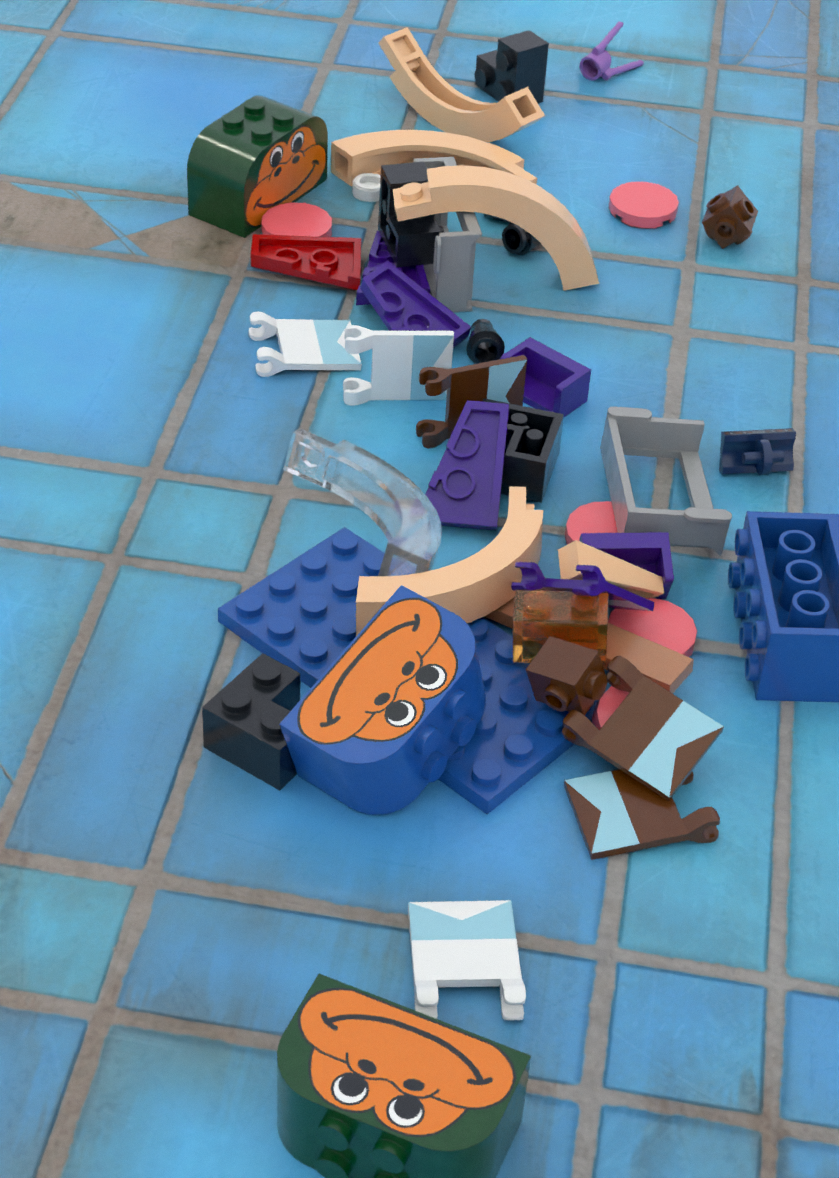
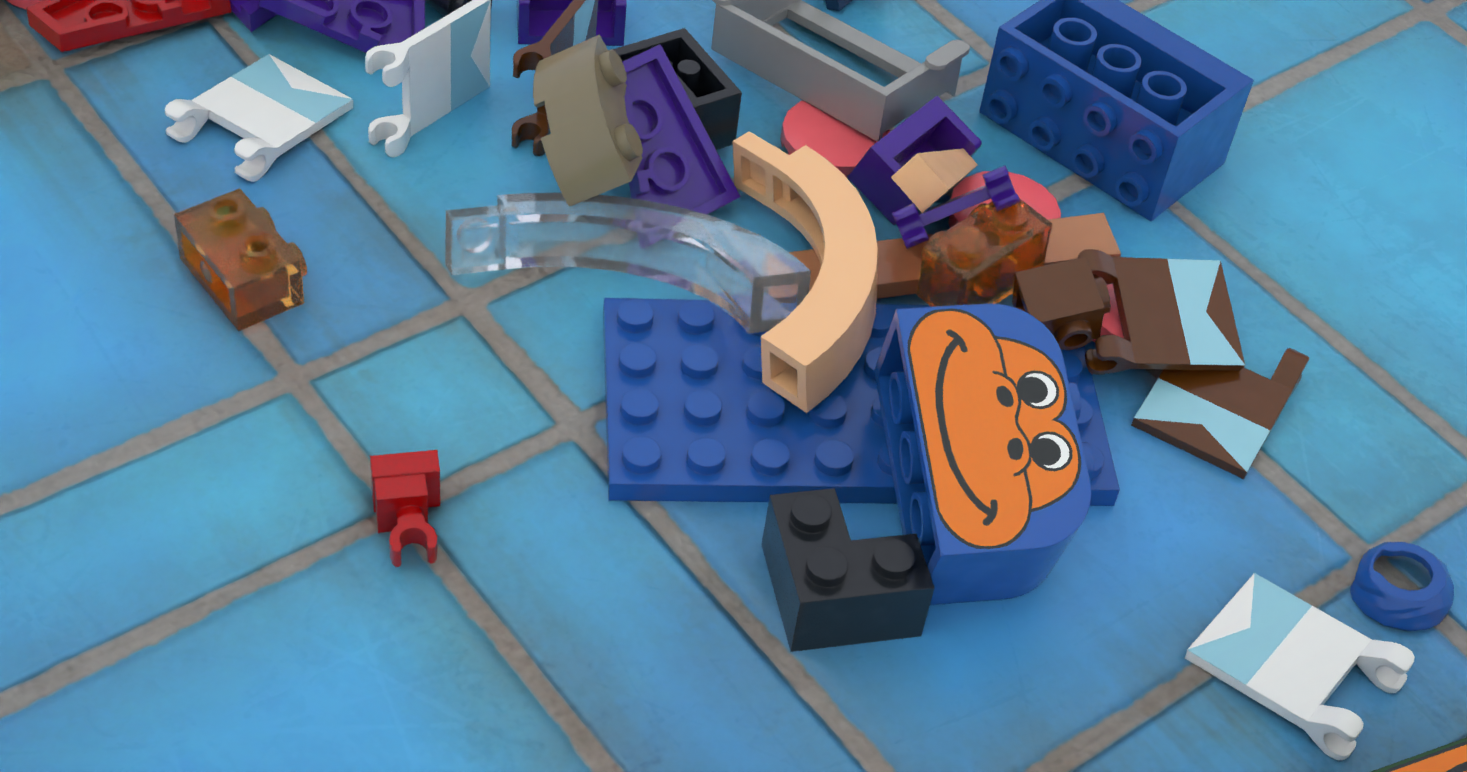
camera: 50 degrees left, 5 degrees up
none -> clear orange brick [174,188,307,331]
none -> red piece [370,450,440,567]
none -> dark tan brick [533,34,643,207]
none -> blue piece [1350,542,1454,631]

